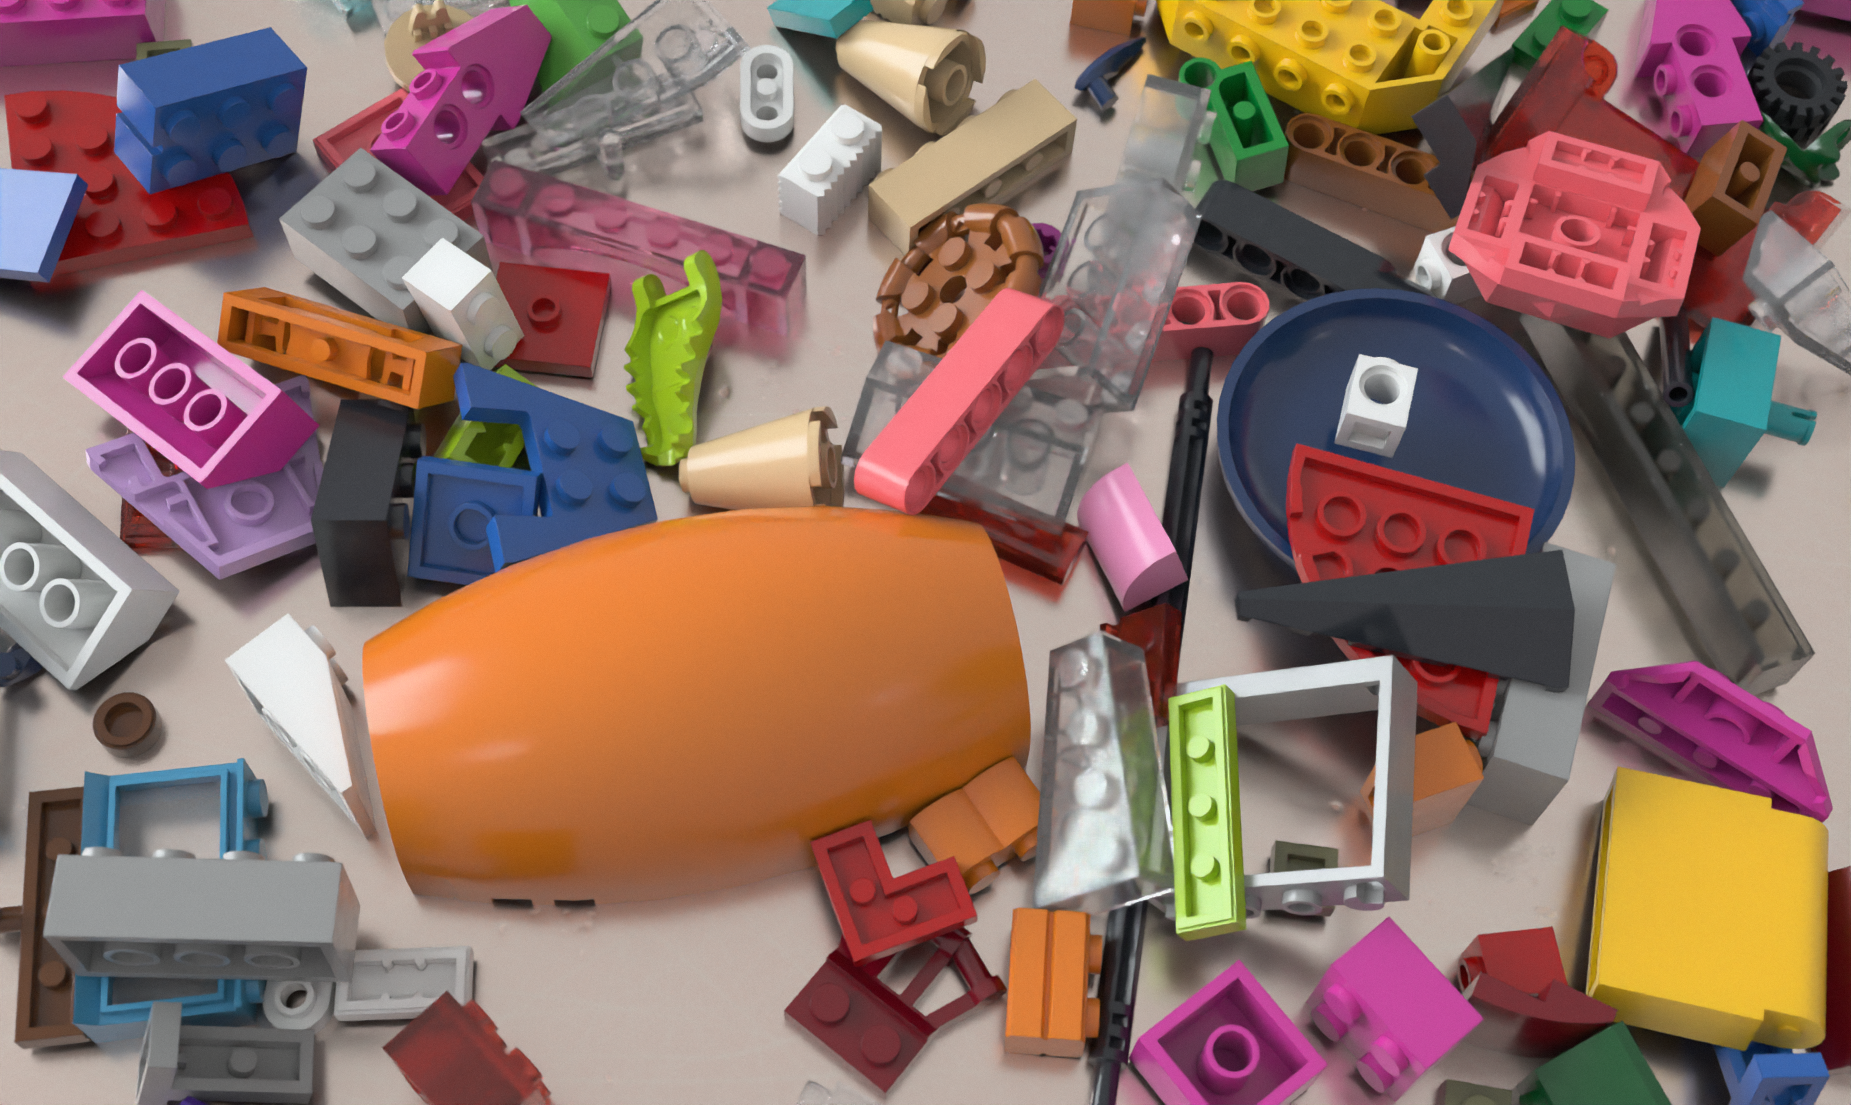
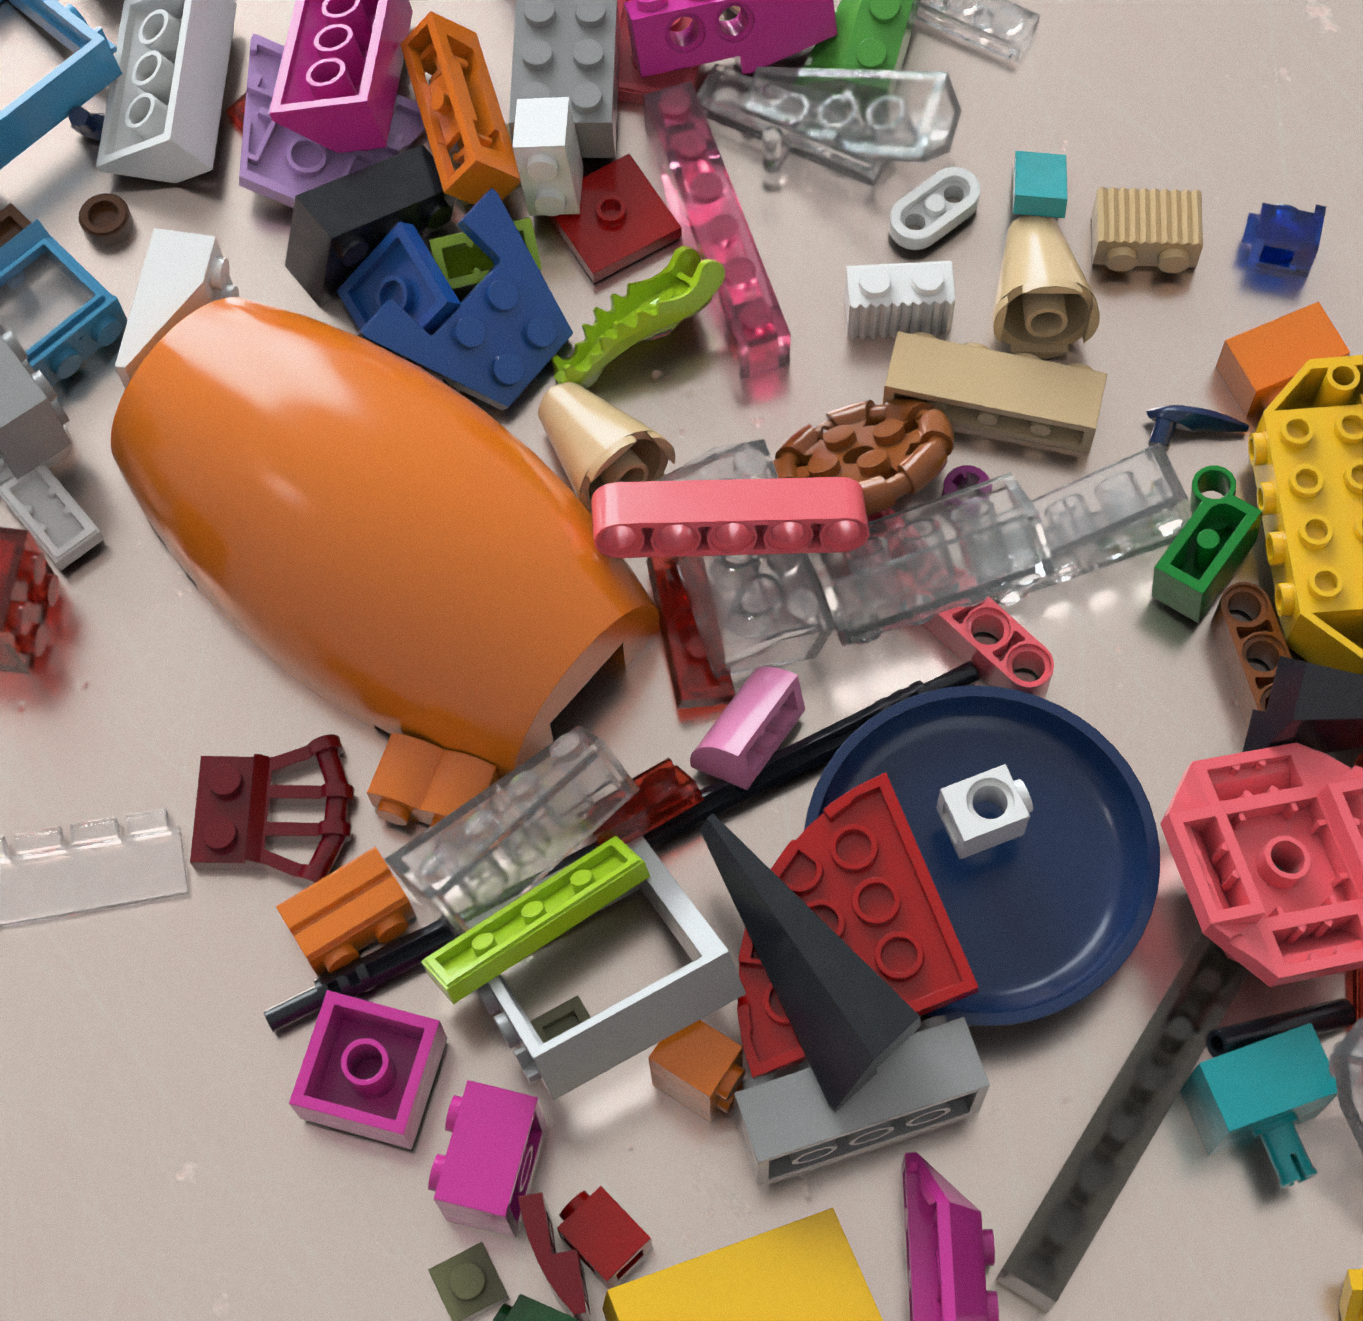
camera: 60 degrees right, 5 degrees up
red plate [810,820,978,968] -> none
black piece [1185,180,1438,302] -> none

